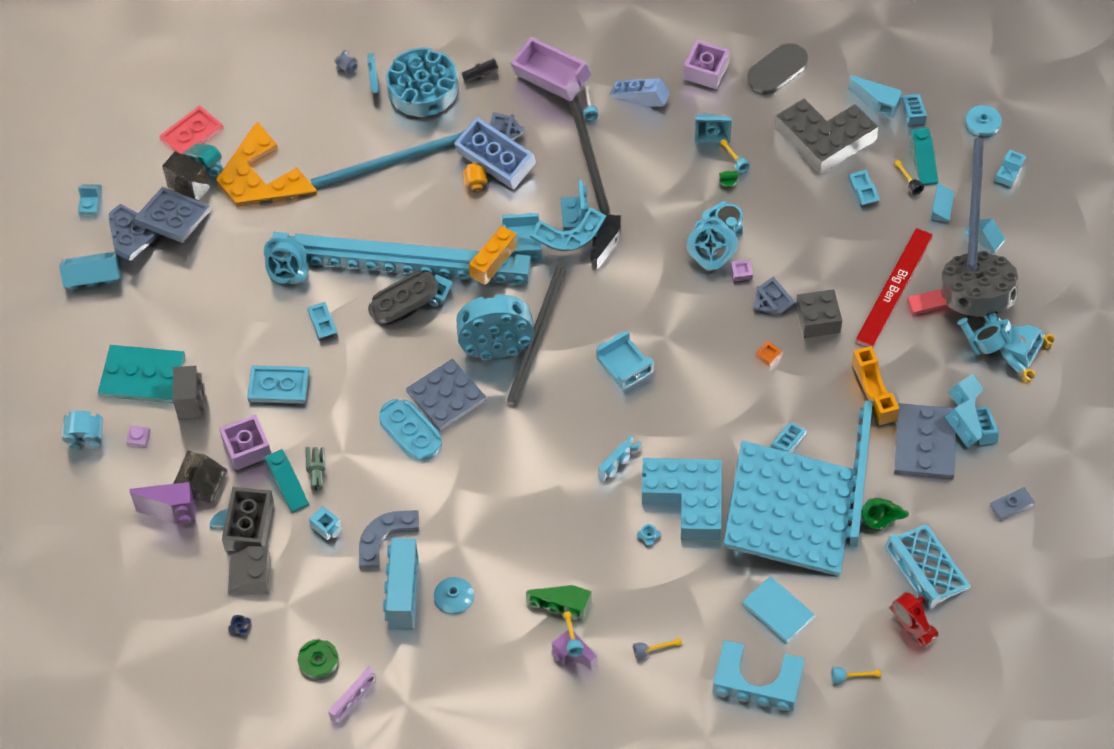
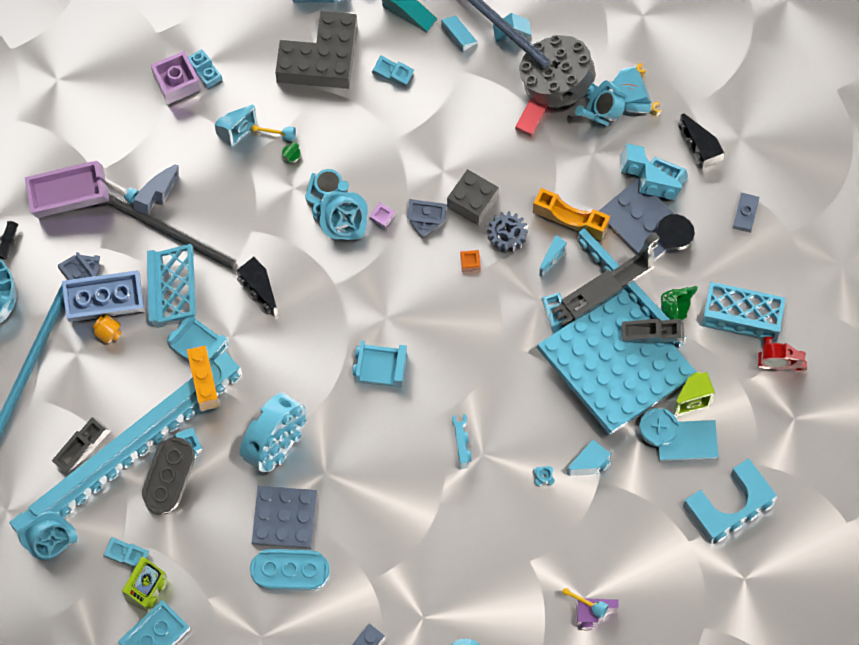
camera: 50 degrees left, 10 degrees up
dark grey axle [507,265,566,406] -> none
green slope [526,585,592,621] -> none
medium azure plate [530,207,606,251] -> none
medium azure bracket [561,180,588,231] -> none
light blue slope [610,78,670,107] -> none
hinge [633,638,682,660] -> none
medium azure piece [642,458,722,541] -> none
dark grey tile [747,44,808,94] -> none
hinge [831,667,882,684] -> none
red tile [855,228,933,348] -> none
black hinge [894,160,924,196] -> none
none -> dark grey slope [52,417,111,474]
none -> lime slope [122,556,168,612]
none -> sand blue slope [134,164,179,215]
none -> medium azure fence [147,244,196,328]
none -> medium azure slope [188,49,223,89]
none -> sand blue gear [487,211,528,252]
none -> medium azure slope [539,235,567,276]
none -> dark grey hinge [552,233,660,327]
none -> medium azure slope [567,440,611,476]
none -> dark grey slope [622,318,684,343]
none -> medium azure tile [639,408,678,447]
none -> black tile [657,214,695,250]
none -> lime slope [673,372,715,416]
none -> black slope [678,113,725,169]

